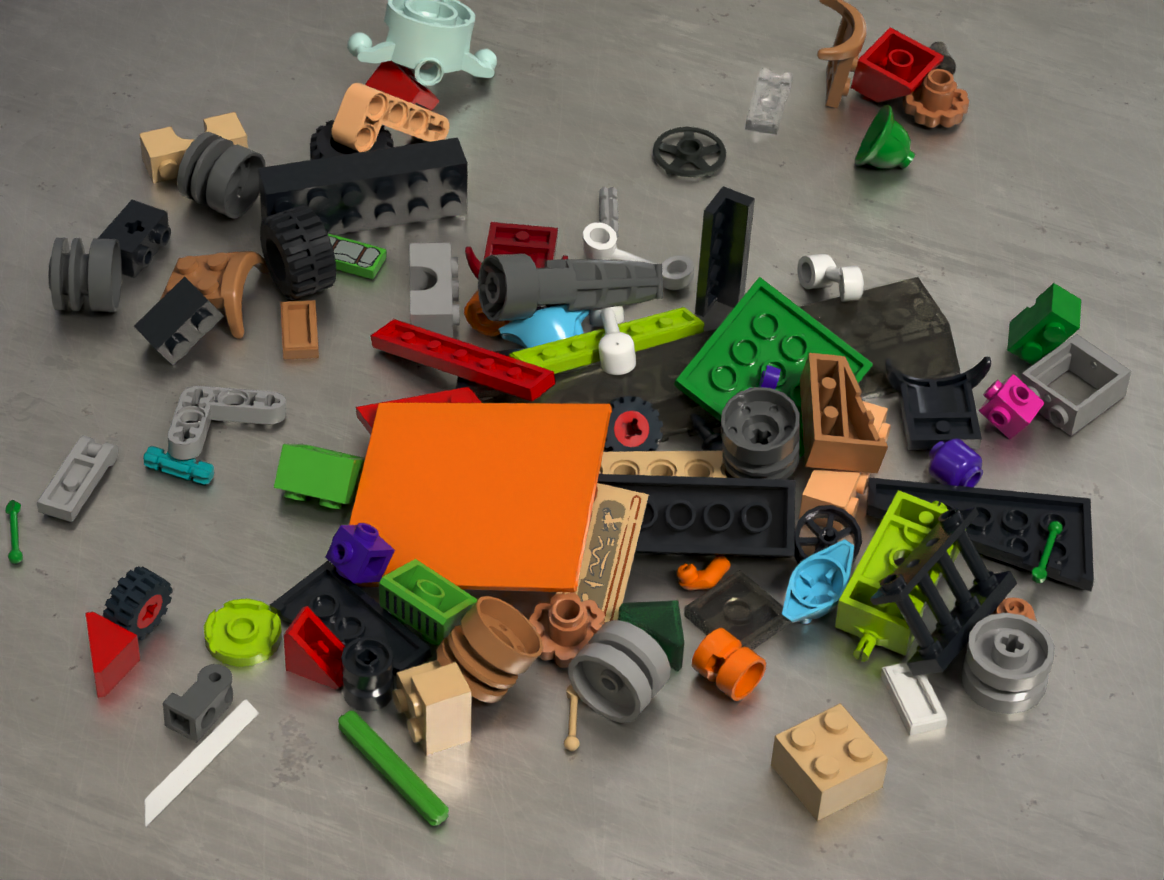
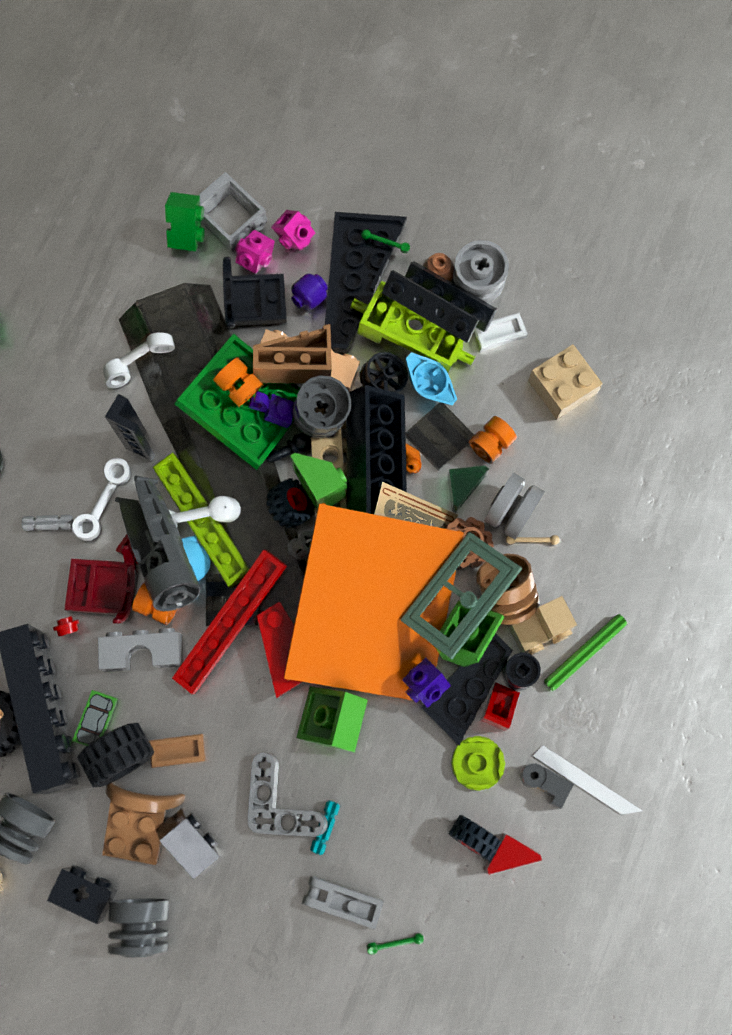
camera: 90 degrees left, 30 degrees up
none -> red plate [53,616,80,637]
none -> orange wheel [213,357,263,407]
none -> dark pink brick [271,210,316,250]
none -> bright green slope [290,453,347,510]
none -> sand green door [400,532,522,659]

